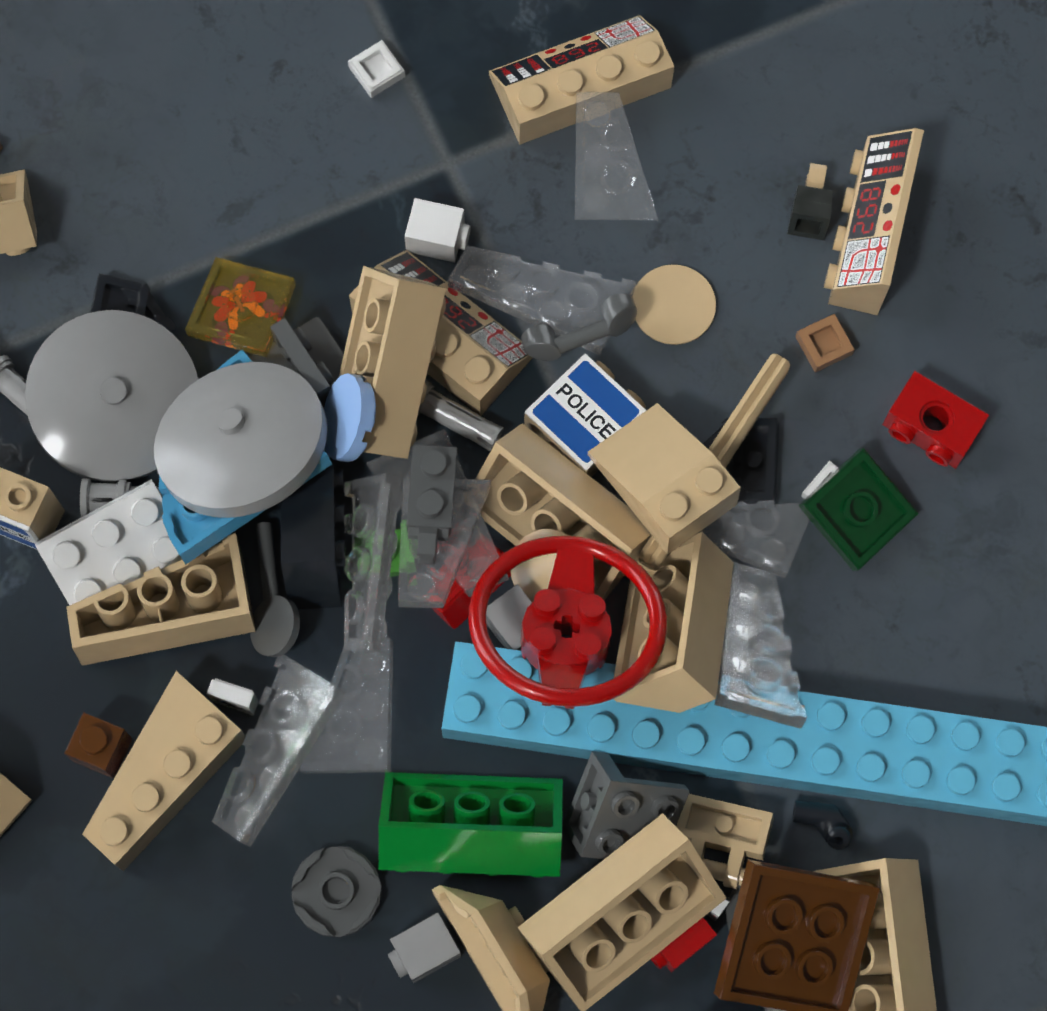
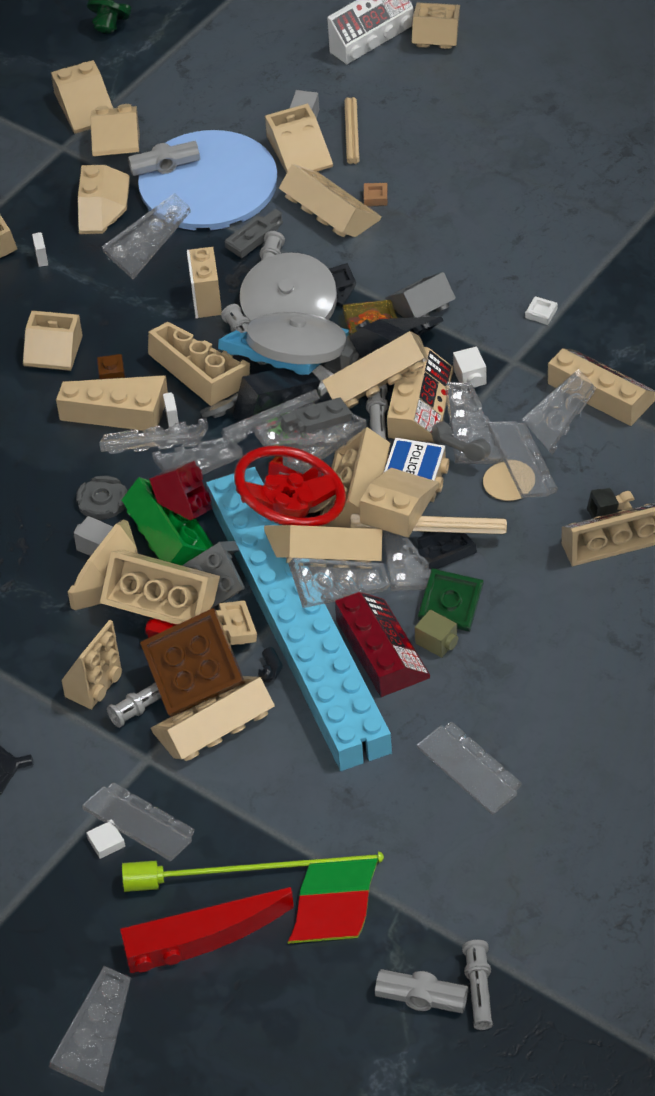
camera: 65 degrees right, 25 degrees down
white plate [35,479,182,605] -> none
light blue tile [324,373,376,462] -> none
medium nougat tile [795,314,855,373] -> none
red brick [882,371,989,469] -> none
none -> dark red slope [149,460,212,520]
none -> dark red slope [335,592,430,697]
none -> black wedge [349,316,444,358]
none -> slope [385,272,456,318]
none -> olive brick [415,610,458,658]
none -> clear windscreen [487,421,558,498]

